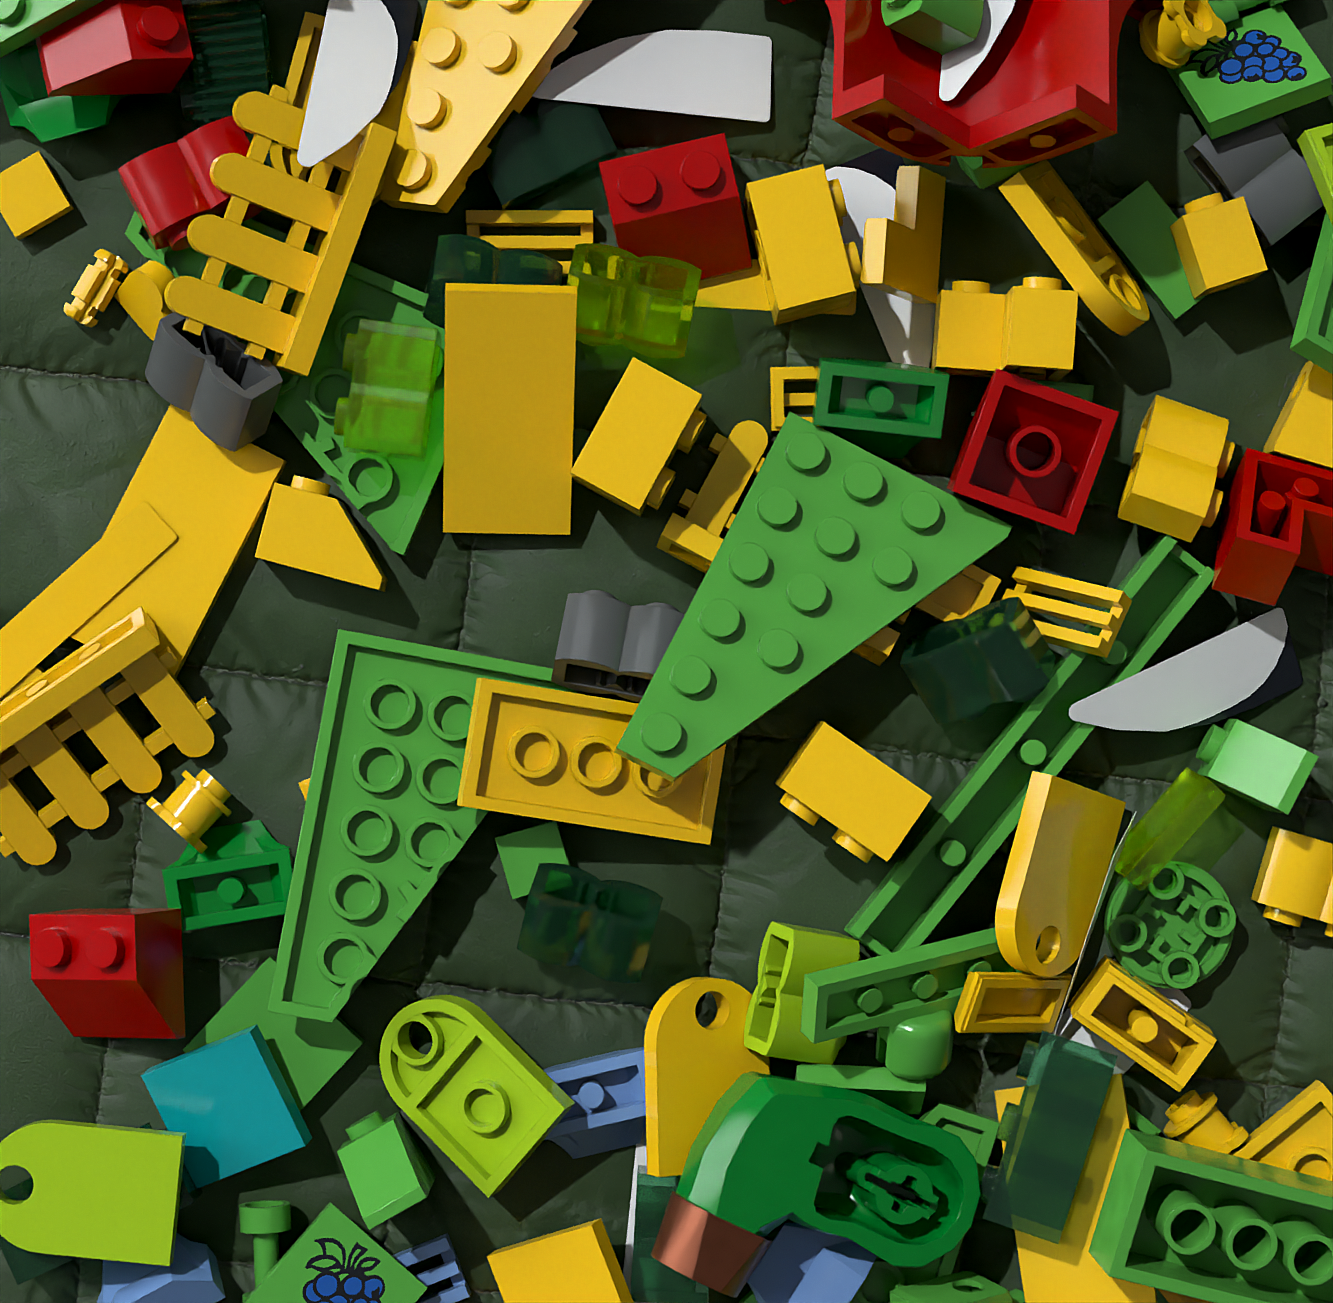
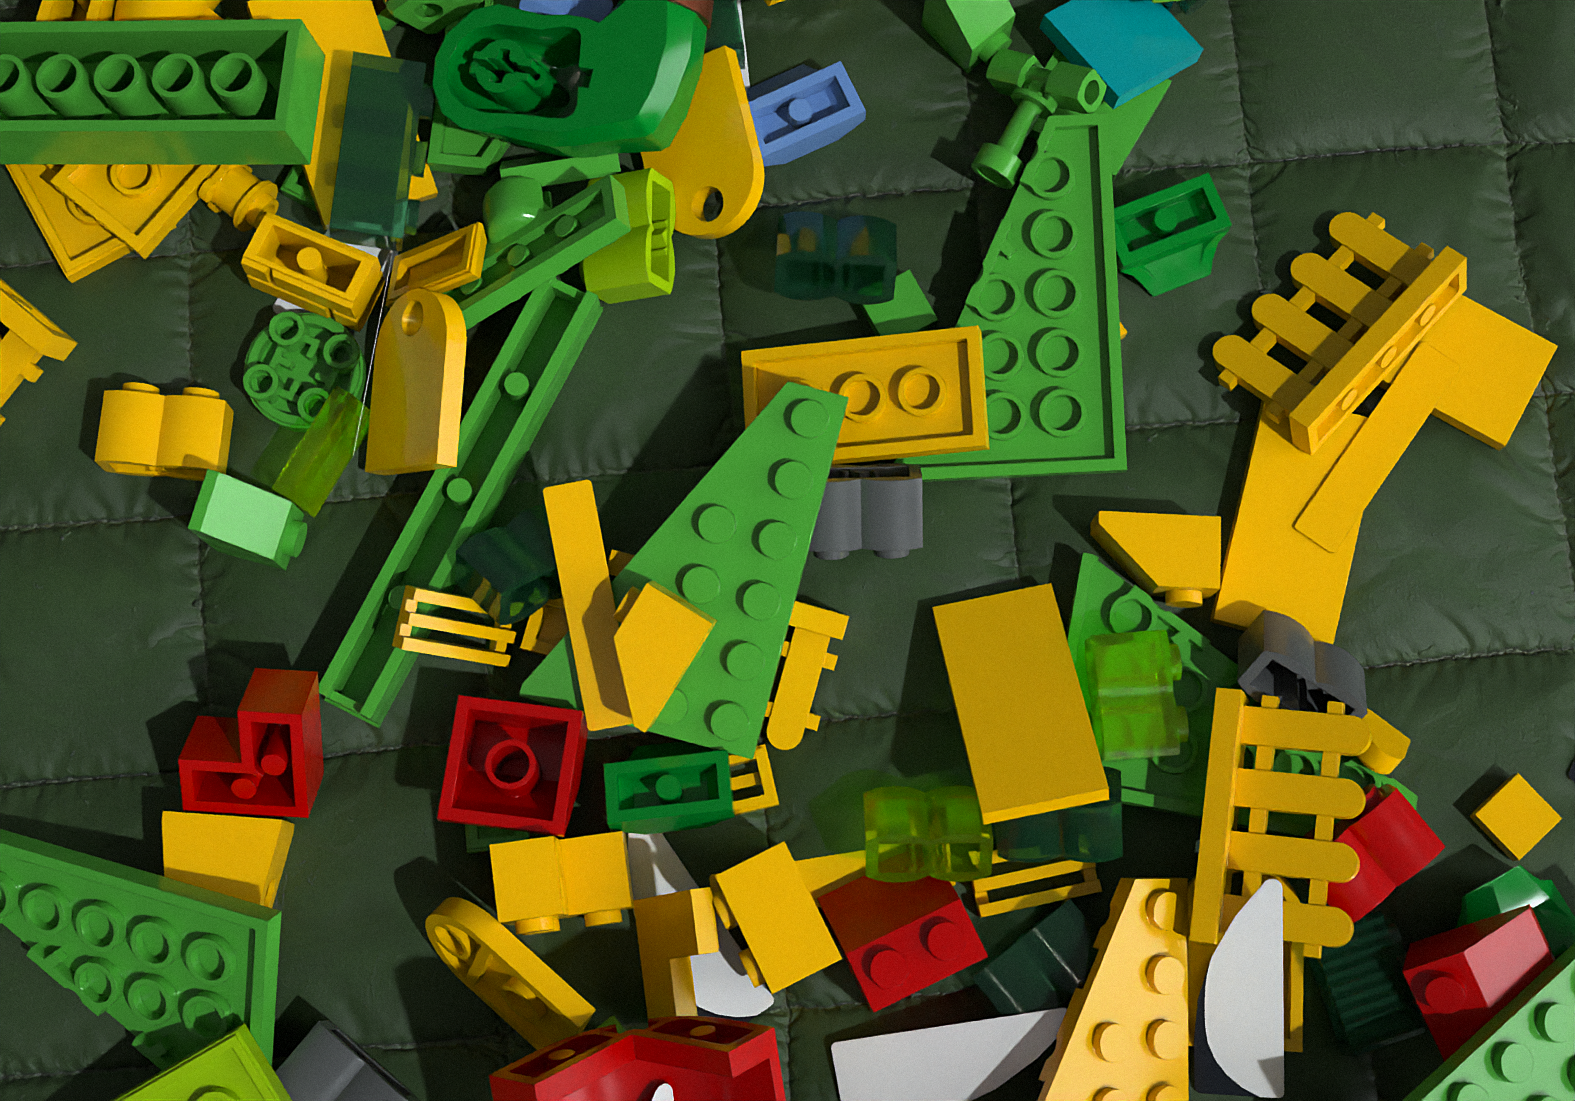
camera: 165 degrees right, 10 degrees down
red slope [29,908,185,1039] -> none
yellow piece [64,249,128,328] -> none
yellow brick [146,769,232,854] -> none
lime tile [379,995,575,1198] -> none
yellow brick [570,357,707,517] -> none
yellow brick [775,721,932,863] -> none
white sticker [1069,607,1303,732] -> none
bright green tile [1095,180,1206,322] -> none
yellow brick [1118,395,1235,543] -> none
yellow brick [1170,193,1268,299] -> none
none -> yellow sticker [543,480,633,731]
none -> yellow slope [613,581,718,733]
none -> bright green bar [971,48,1107,189]

